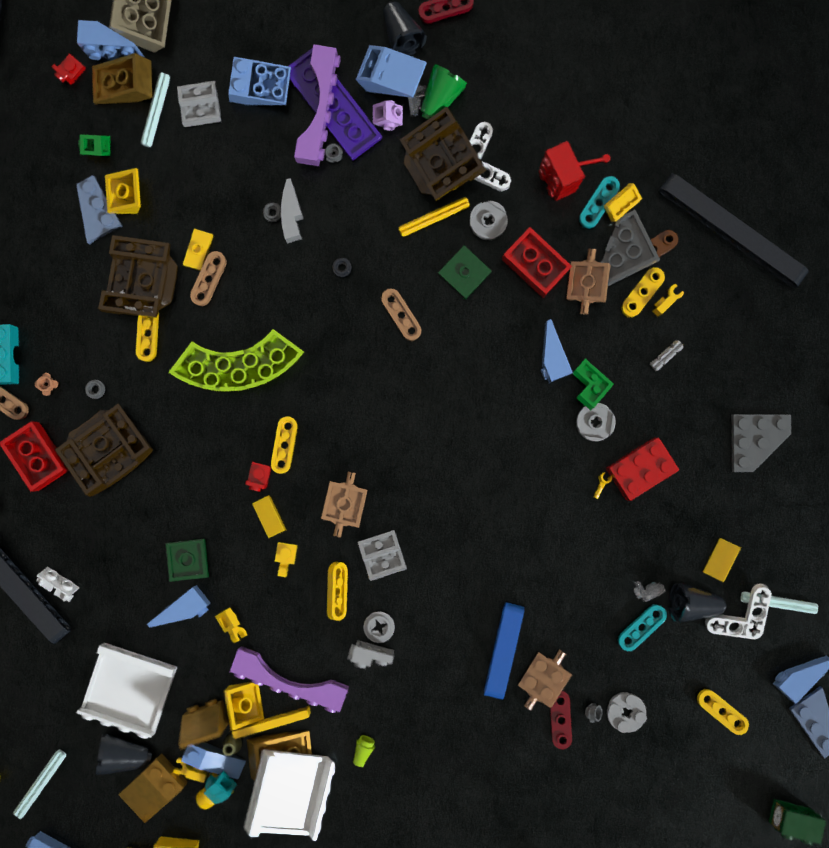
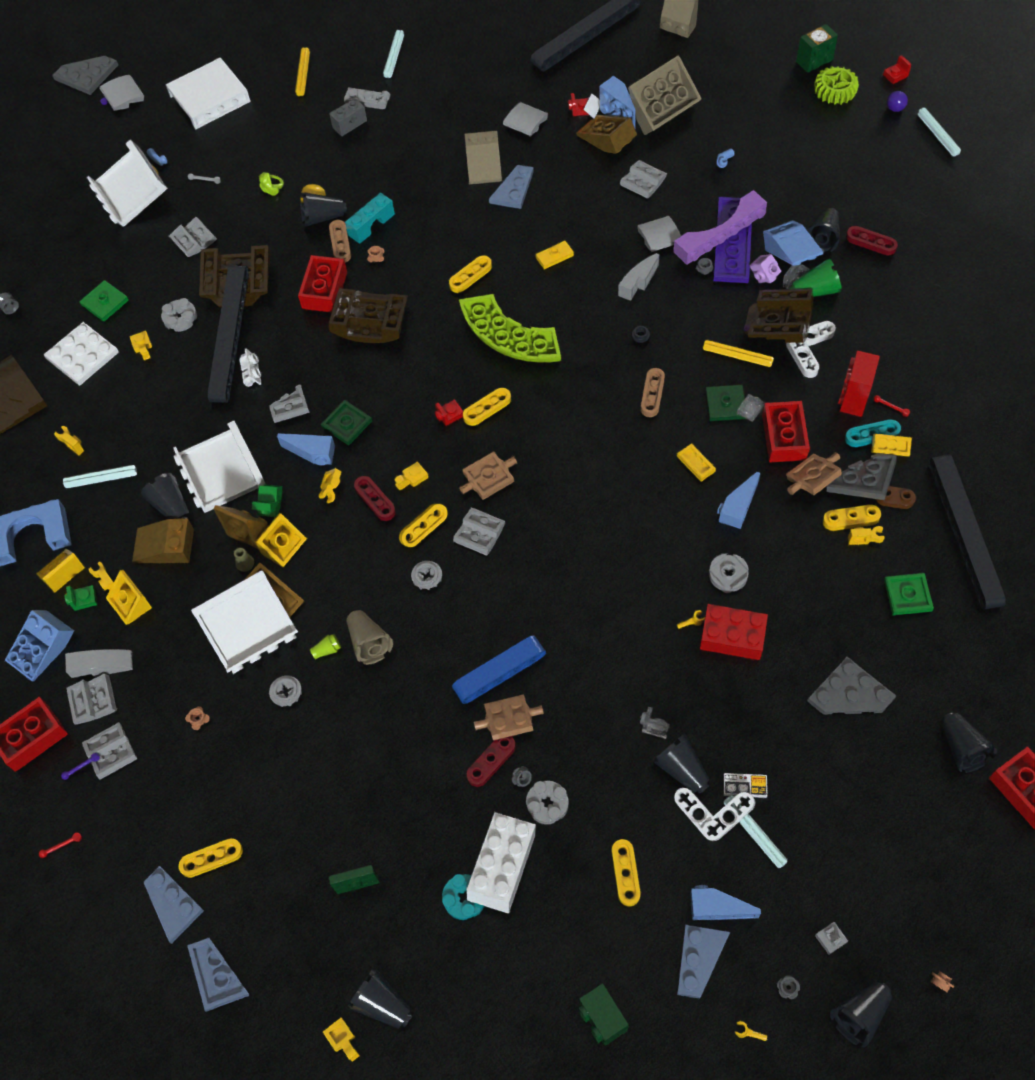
camera: 50 degrees right, 25 degrees down
green brick [78,135,110,156] -> none
dark grey plate [85,380,105,399] -> none
dark brown slope [98,235,178,318] -> none
yellow slope [105,168,141,214] -> none
light aqua axle [141,73,170,147] -> none
yellow plate [173,758,209,783] -> none
medium blue slope [181,741,246,779] -> none
medium nougat plate [190,251,226,306] -> none
teal piece [196,771,237,809] -> none
medium blue slope [229,57,291,105] -> none
medium lavender arch [230,646,349,713] -> none
yellow tile [232,706,311,739] -> none
yellow slope [253,495,286,538] -> none
dark grey plate [263,203,281,222] -> none
light grey plate [348,640,394,668] -> none
light grey plate [470,201,508,240] -> none
green plate [572,358,614,411] -> none
teal plate [618,604,667,651] -> none
light grey axle [650,340,684,371] -> none
yellow slope [703,538,740,582] -> none
none -> green brick [252,484,283,517]
none -> light grey wing [269,385,309,423]
none -> light grey gear [269,676,302,707]
none -> dark tan cone [346,610,393,665]
none -> dark red plate [354,476,396,521]
none -> teal plate [442,874,484,920]
none -> dark tan slope [465,131,502,184]
none -> white brick [467,812,536,913]
none -> light grey slope [503,102,548,136]
none -> white sticker [584,94,600,118]
none -> light grey slope [638,216,681,252]
none -> yellow plate [677,443,716,482]
none -> medium blue arm [716,149,734,168]
none -> tile [724,773,767,798]
none -> clear bracket [737,394,765,422]
none -> green plate [884,573,934,615]

